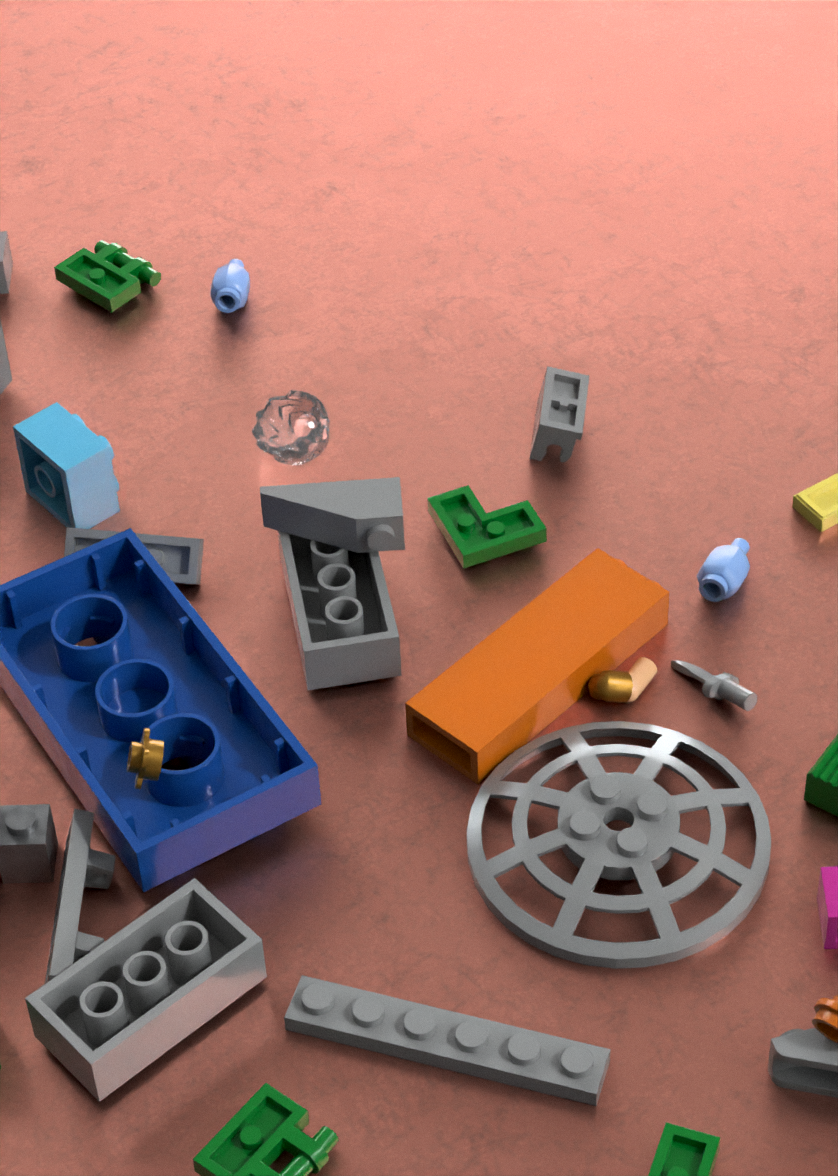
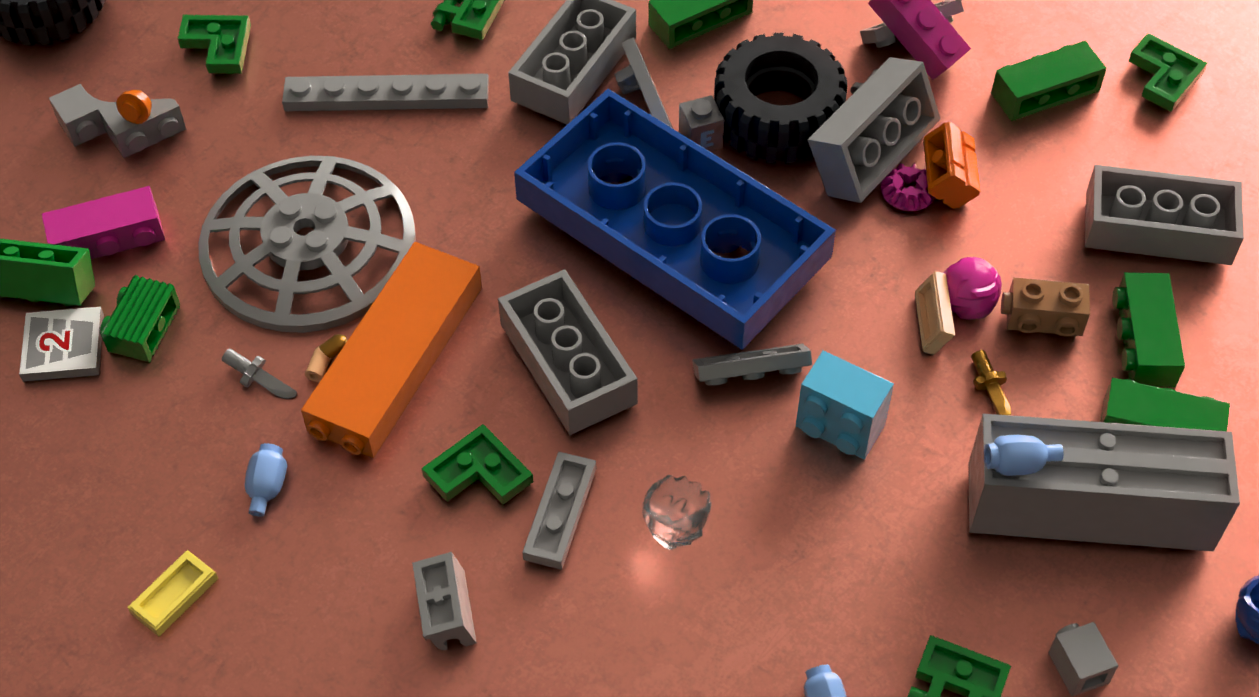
camera: 160 degrees right, 10 degrees up
pearl gold plate [127,728,164,789] -> none
light grey slope [260,477,405,553] -> none
none -> light grey plate [522,451,596,570]

